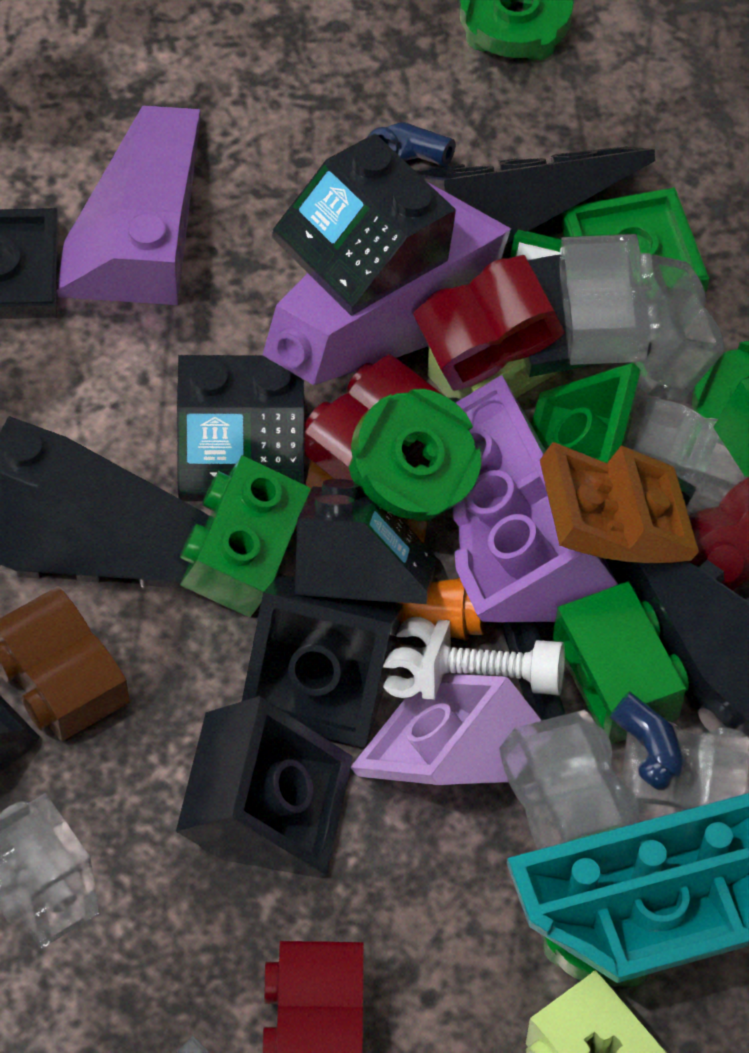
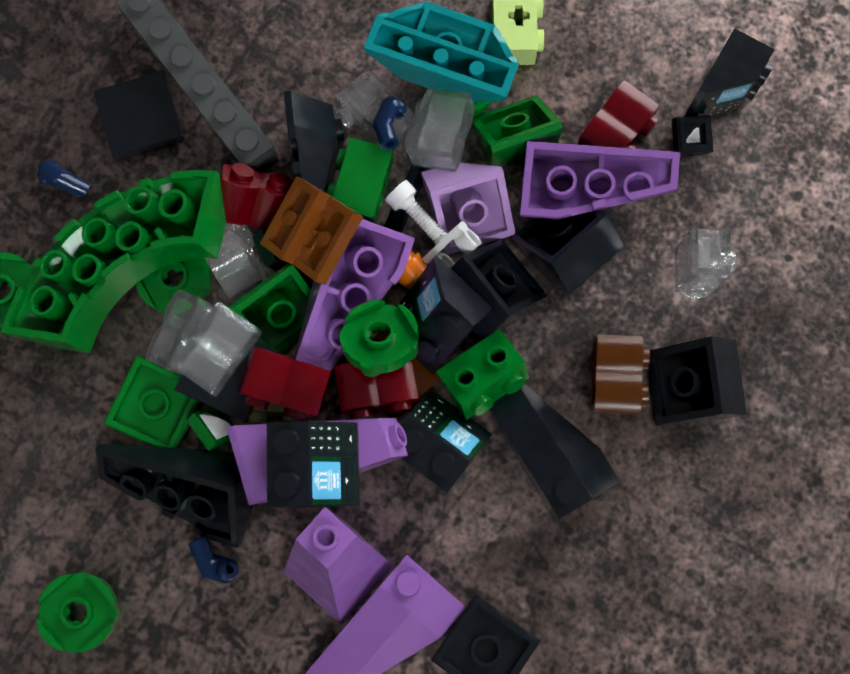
camera: 140 degrees left, 20 degrees up
none -> medium lavender slope [284,507,394,625]
none -> green slope [470,95,563,167]
none -> medium lavender wedge [520,141,680,219]

